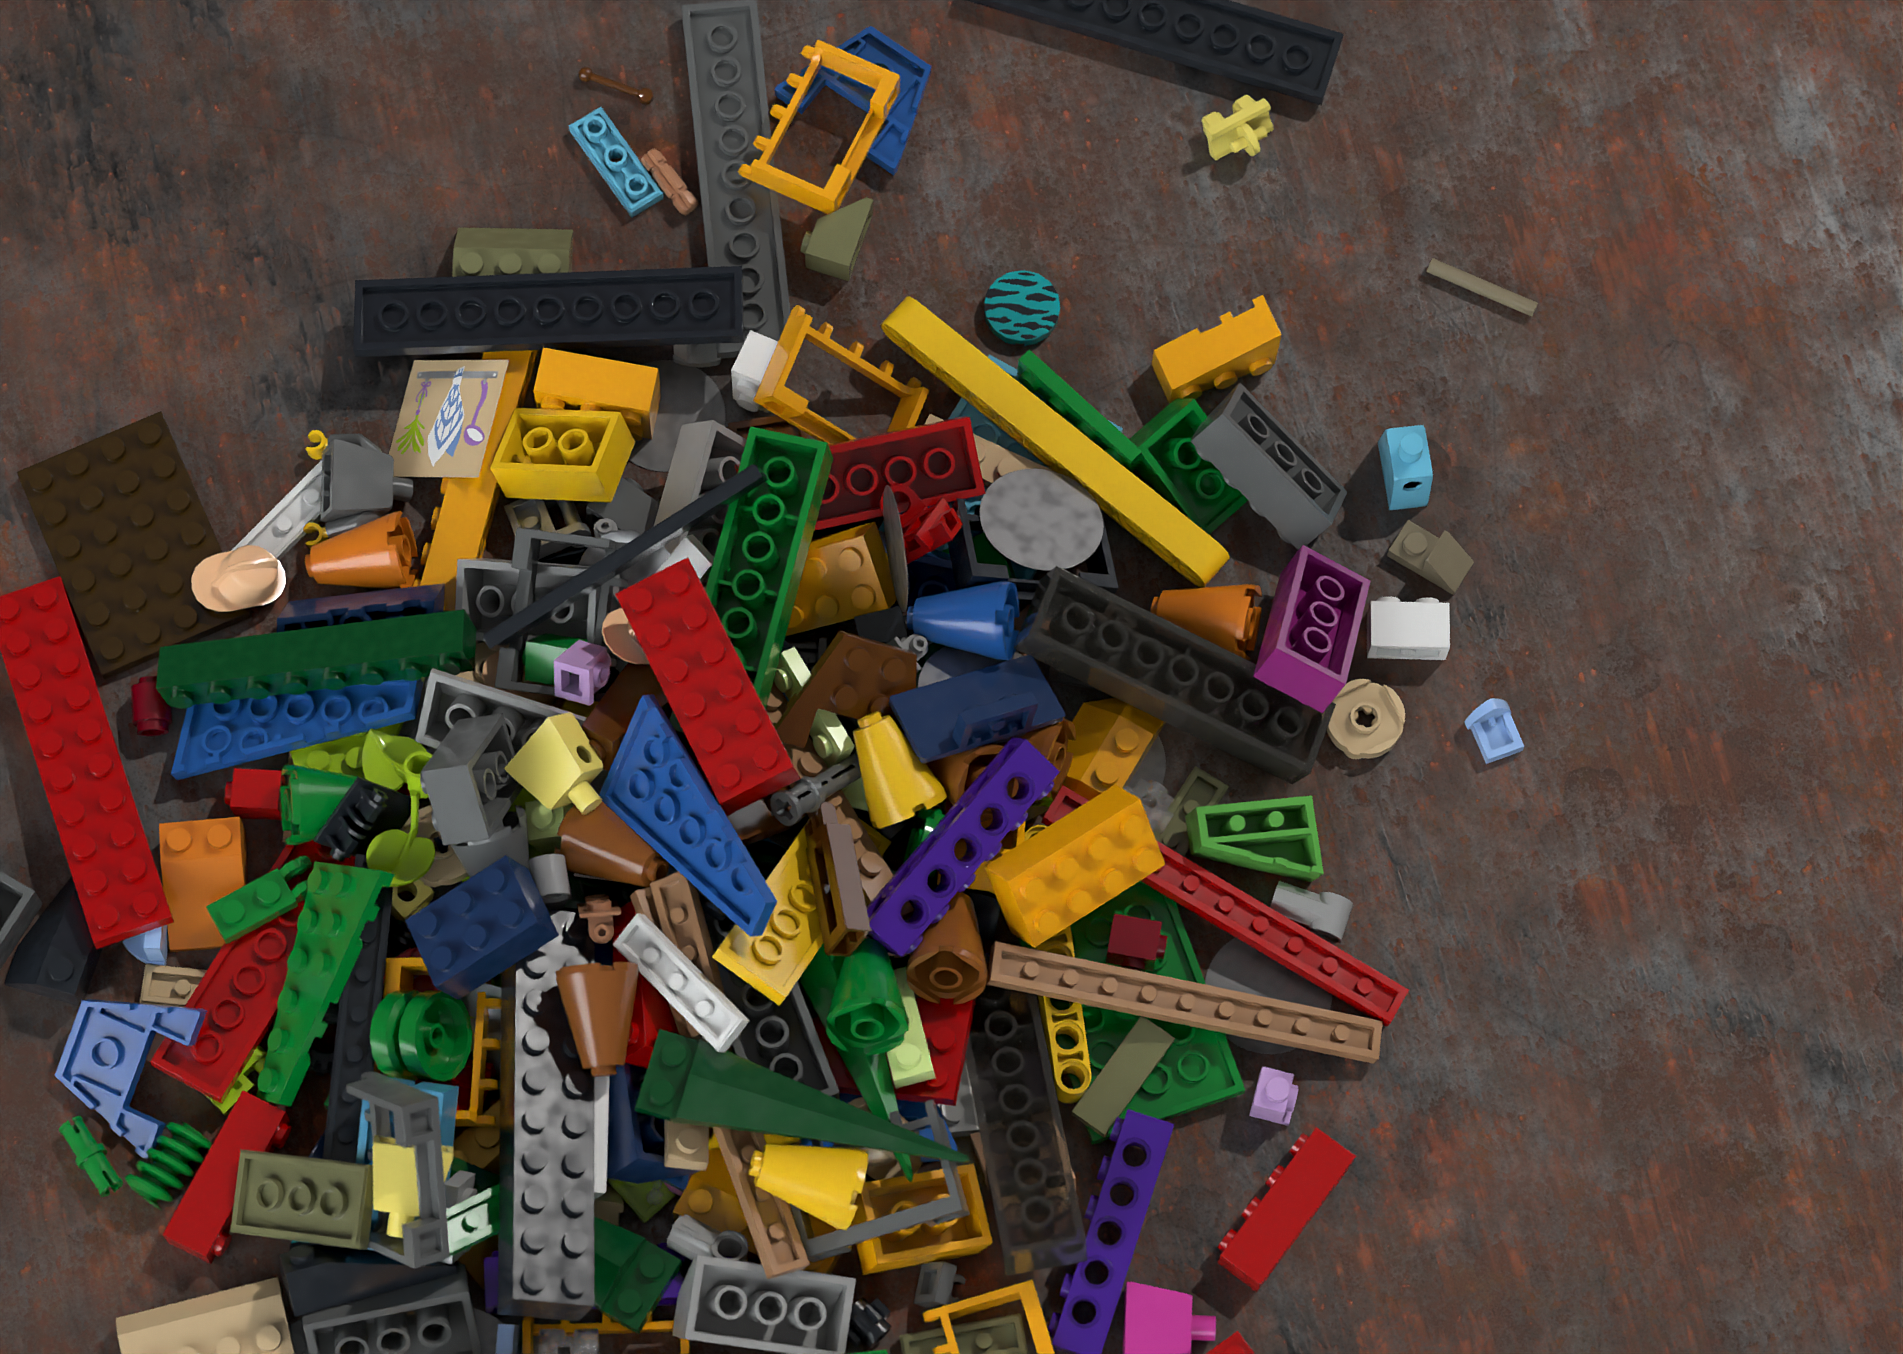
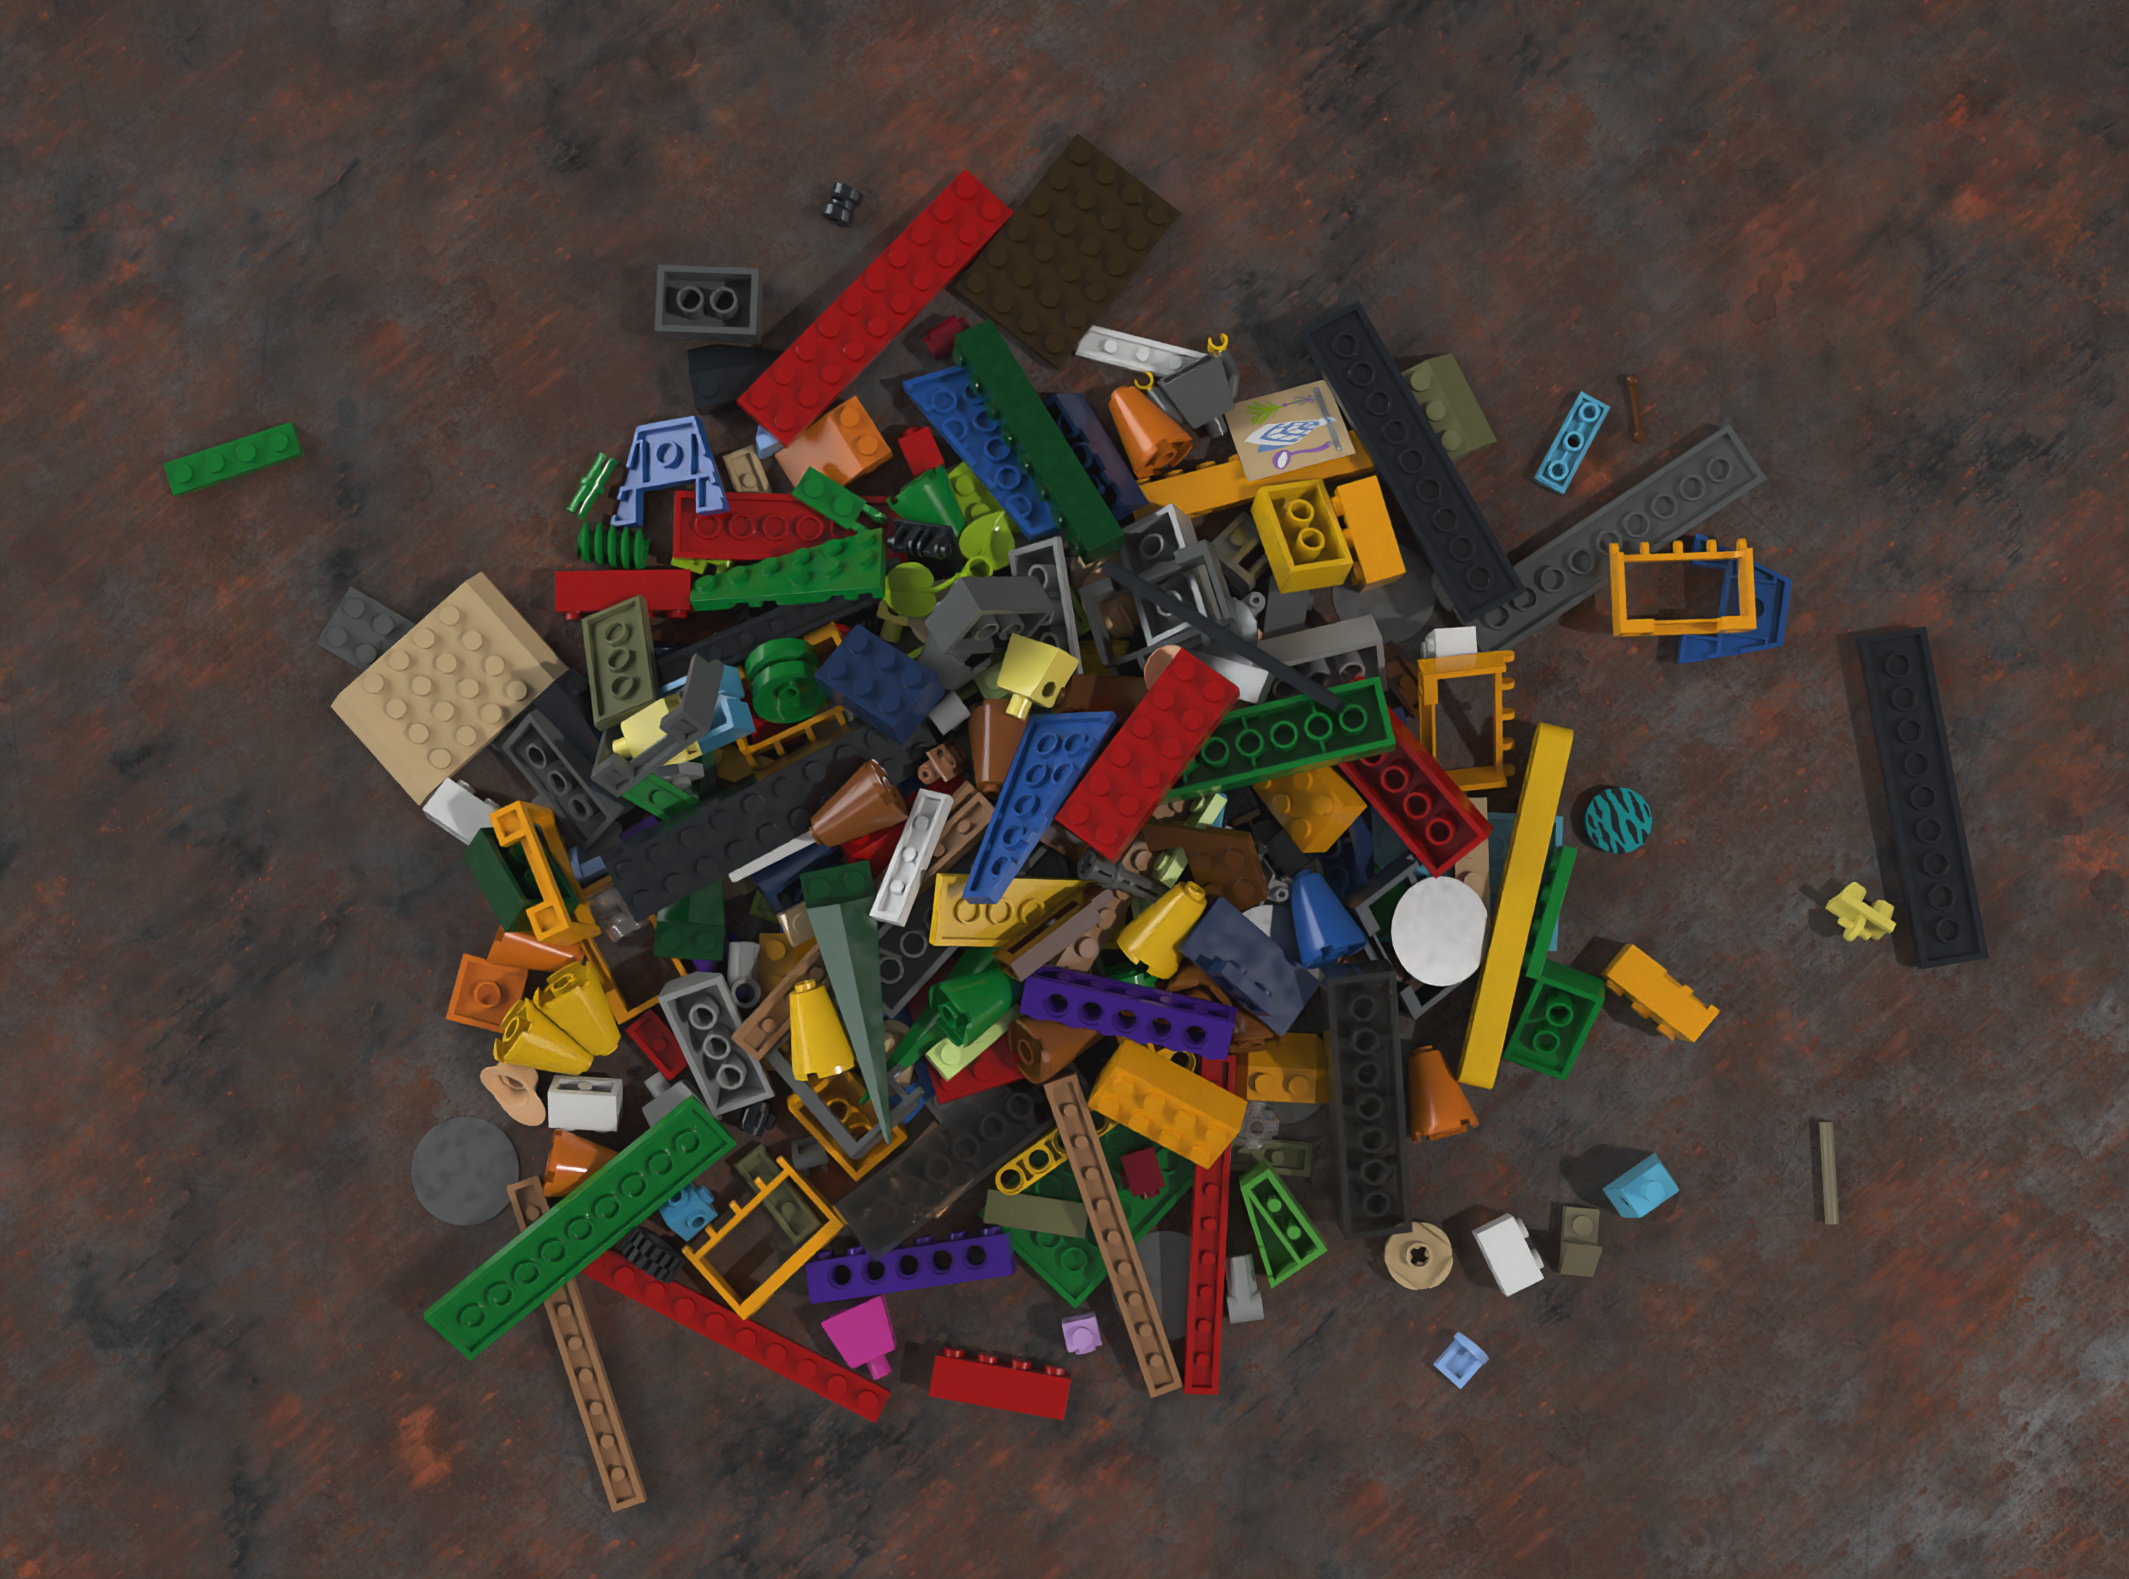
camera: 65 degrees right, 15 degrees up
light nougat piece [191,545,286,612] -> none
green brick [522,633,588,685] -> none
lavender brick [554,640,611,706] -> none
nougat axle [641,149,699,215] -> none
olive slope [801,197,873,281] -> none
red piece [879,484,963,564] -> none
flat silver sticker [883,485,908,612] -> none
dark grey slope [1190,383,1347,550] -> none
magenta brick [1253,545,1371,713] -> none

